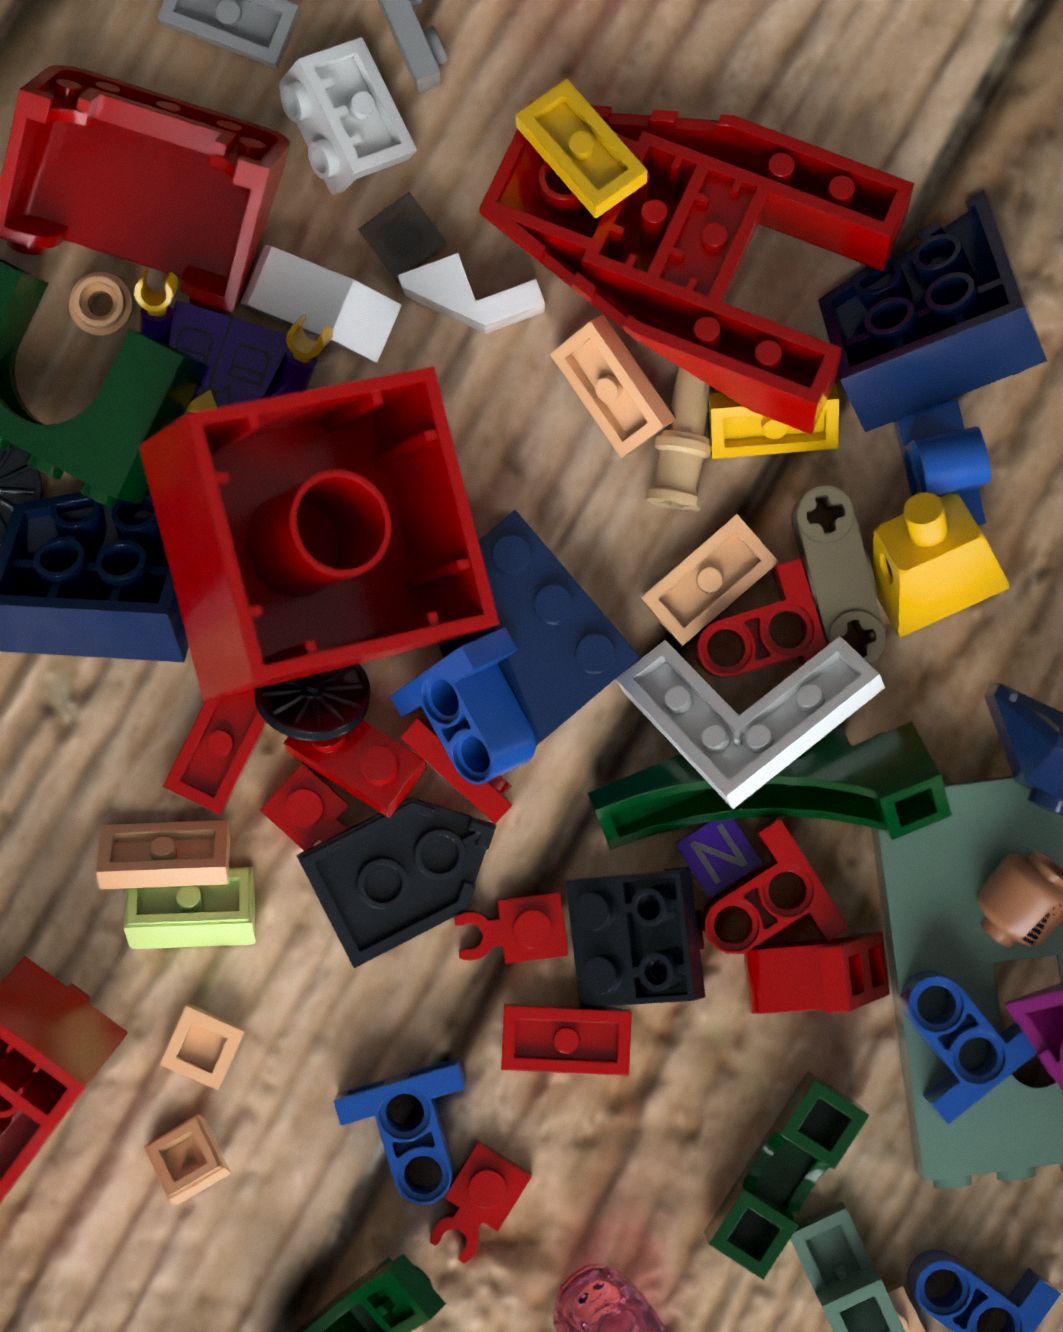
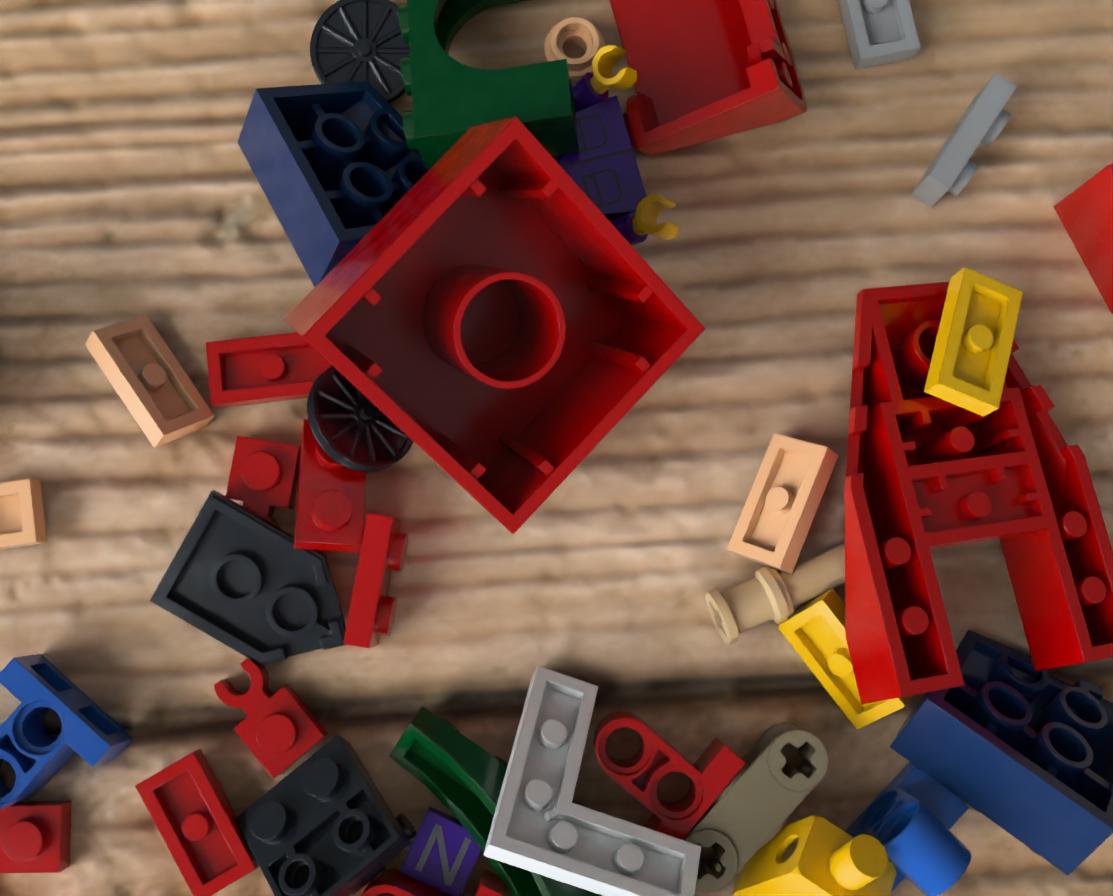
camera: 60 degrees right, 5 degrees down
yellowish green slope [124,867,256,949] -> none
white slope [241,245,402,363] -> none
white bracket [279,37,418,195] -> none
clear smoke plate [358,192,448,284] -> none
blue tile [389,627,536,785] -> none
white slope [398,253,545,334] -> none
dark blue wedge [438,510,641,776] -> none
light nougat plate [640,514,779,647] -> none

